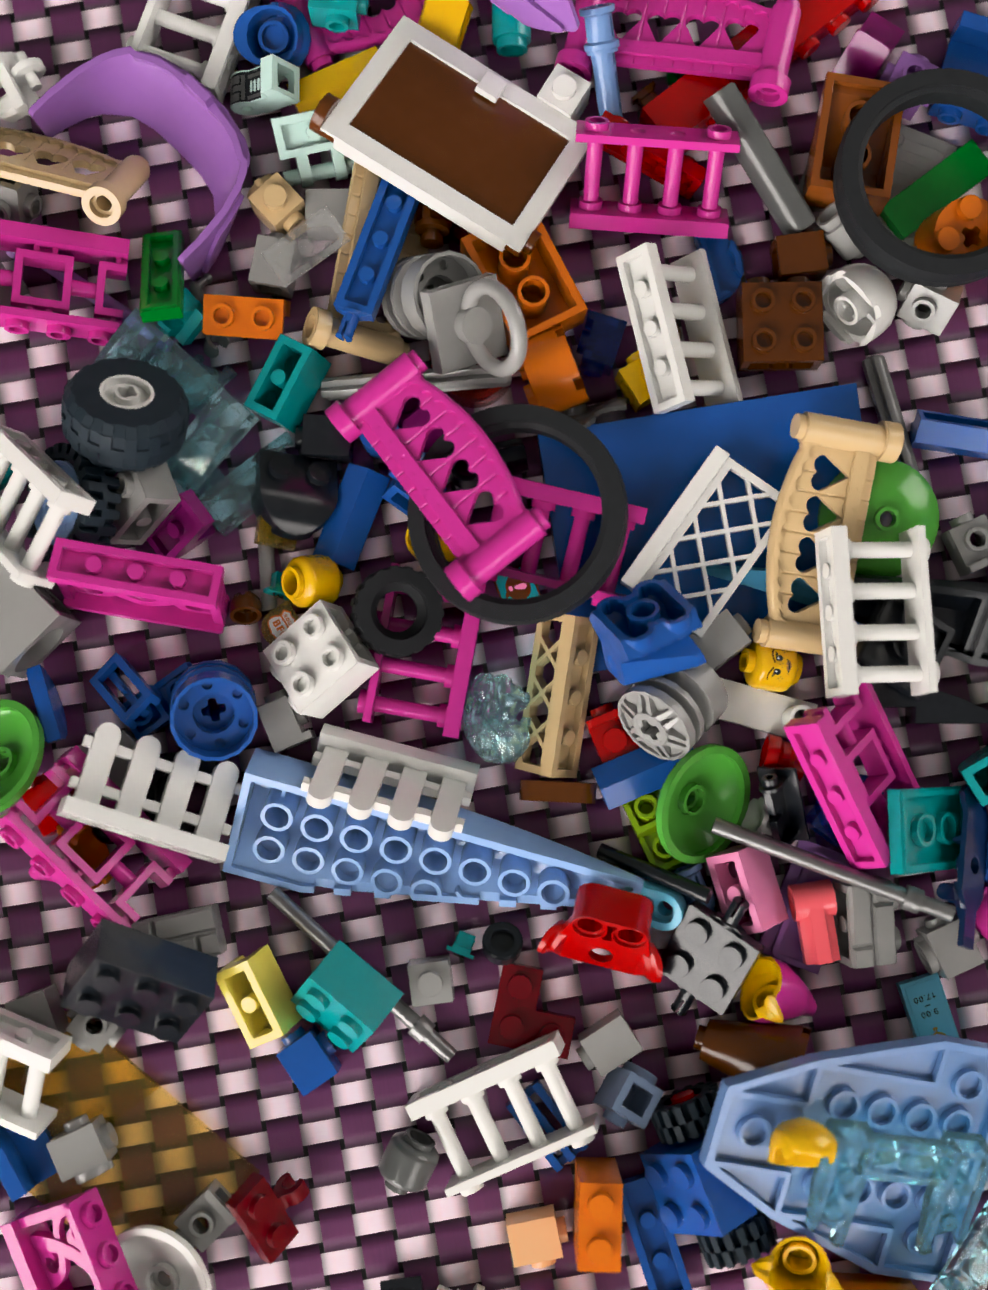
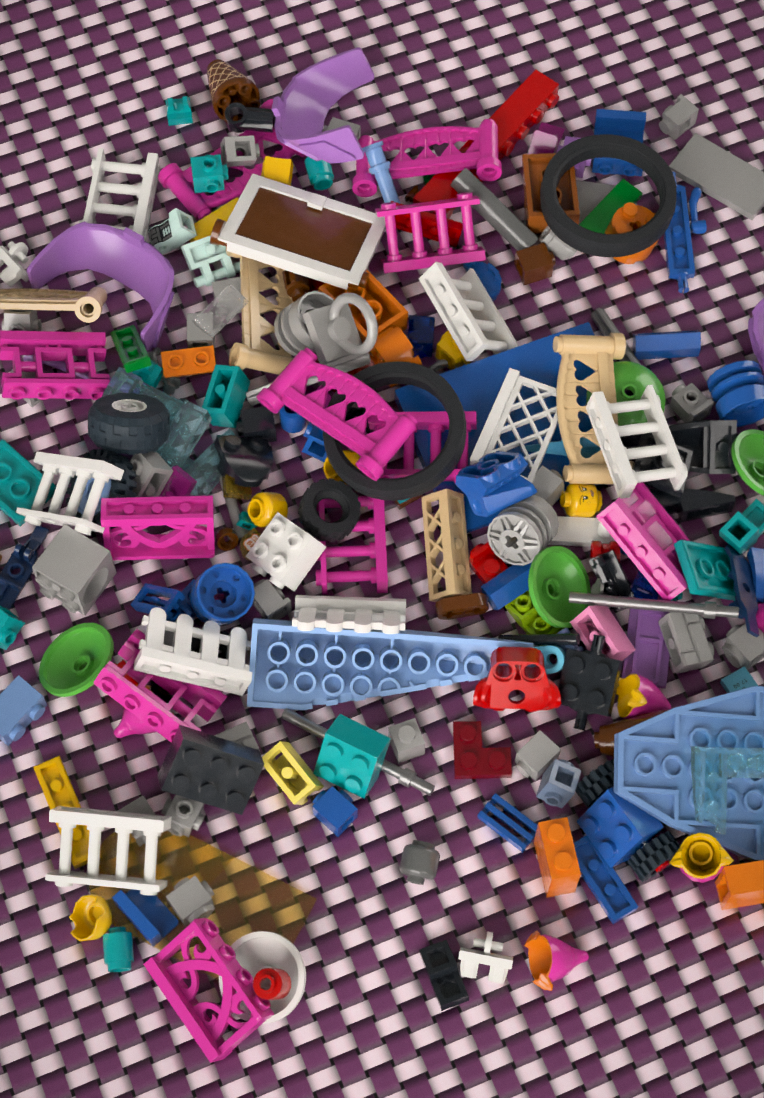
camera: 15 degrees left, 20 degrees down
blue tile [26,664,68,743] -> none
light grey brick [173,1178,236,1253] -> none
dark red plate [225,1172,310,1264] -> none
blue piece [233,2,311,67] -> none
tan brick [247,172,305,236] -> none
blue piece [312,463,390,571] -> none
blue plate [333,179,420,342] -> none
white fence [405,1030,601,1198] -> none
teal piece [446,931,475,960] -> none
clear light blue hair [464,673,531,764] -> none
black tile [482,922,523,965] -> none
light nougat brick [506,1204,569,1268] -> none
white brick [537,63,591,122] -> none
reddish brown brick [736,276,825,372] -> none
yellow hair [768,1117,837,1168] -> none
coral piece [787,879,841,965] -> none
white cylinder [822,263,897,346] -> none
light grey brick [896,281,963,336] -> none

